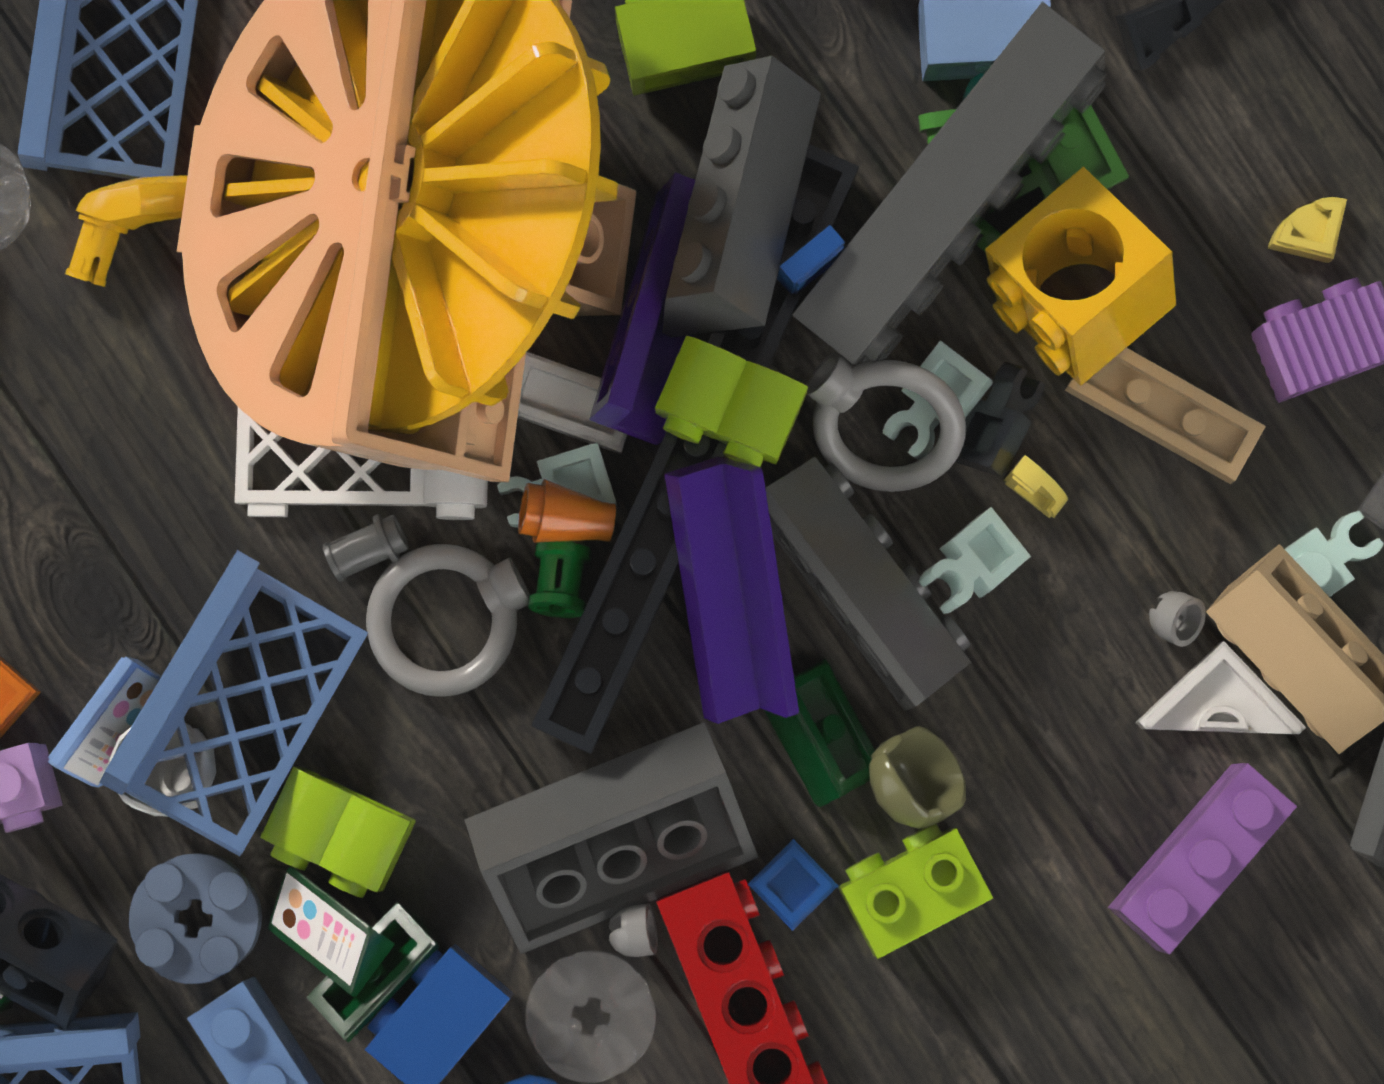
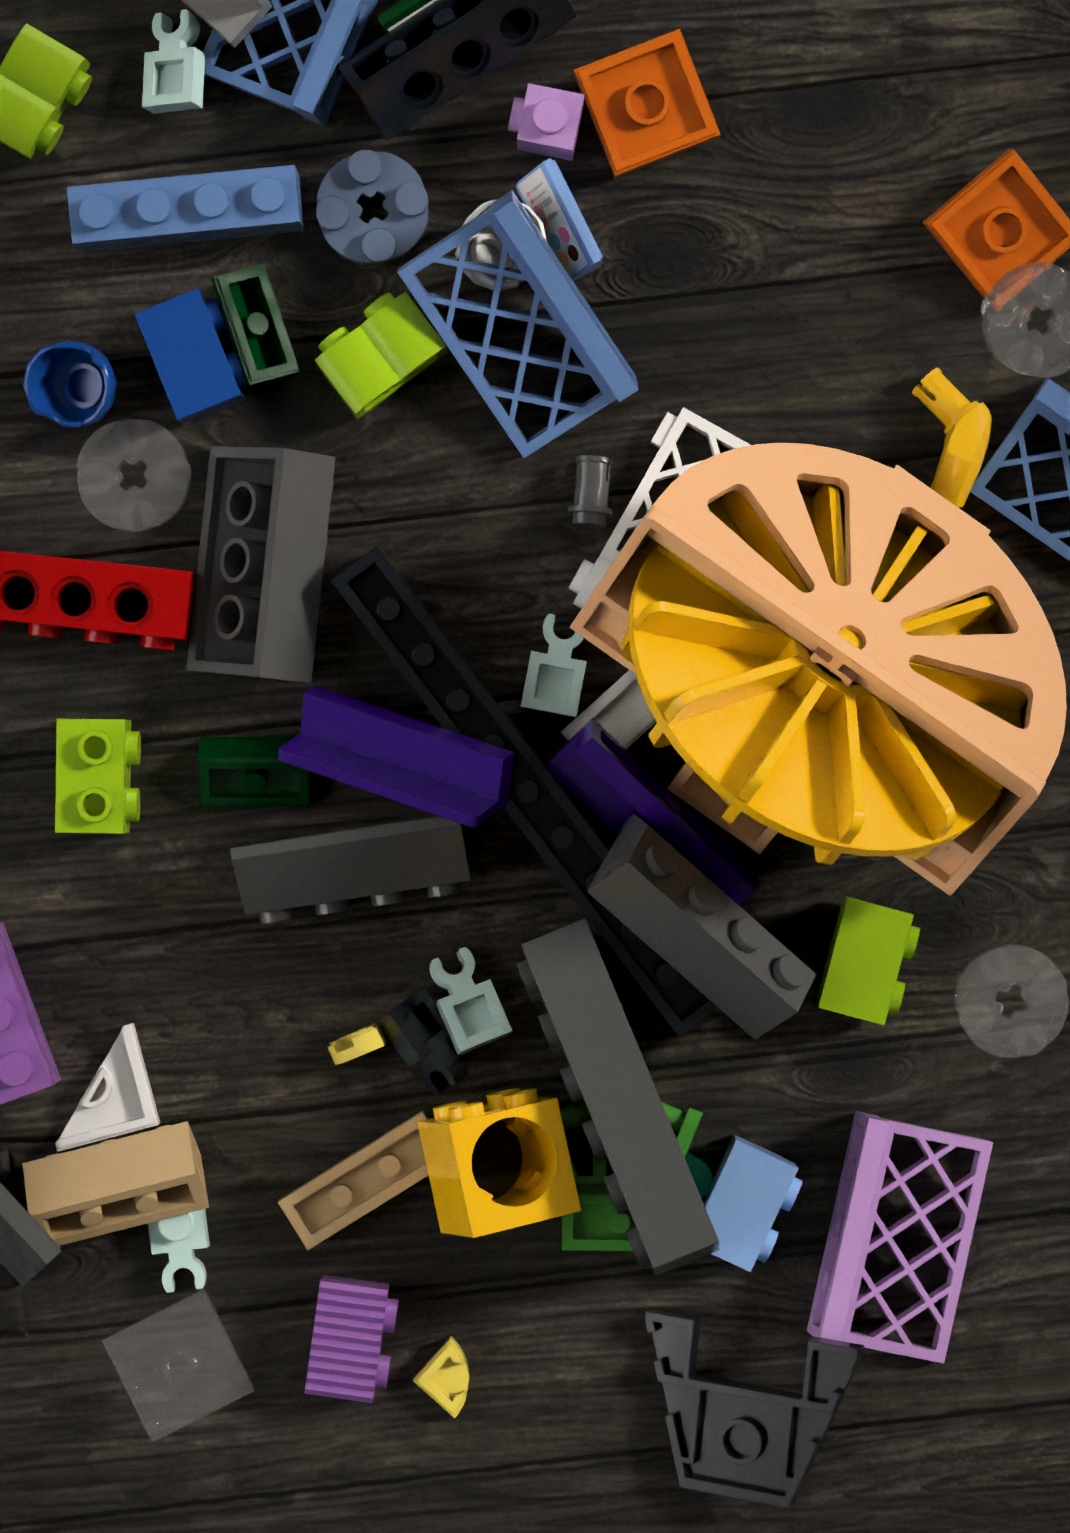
camera: 120 degrees right, 5 degrees up
slope [268,866,395,998] -> none
light grey piece [366,544,530,697] -> none
orange cone [518,479,616,543] -> none
green bush [528,541,592,618] -> none
light grey hinge [609,903,658,957] -> none
lime brick [655,335,808,467] -> none
blue tile [747,839,838,931] -> none
blue tile [777,225,845,296] -> none
light grey piece [806,353,966,492] -> none
olive hair [869,726,966,829] -> none
light aqua plate [919,507,1031,614] -> none
light grey hinge [1148,591,1206,647] -> none

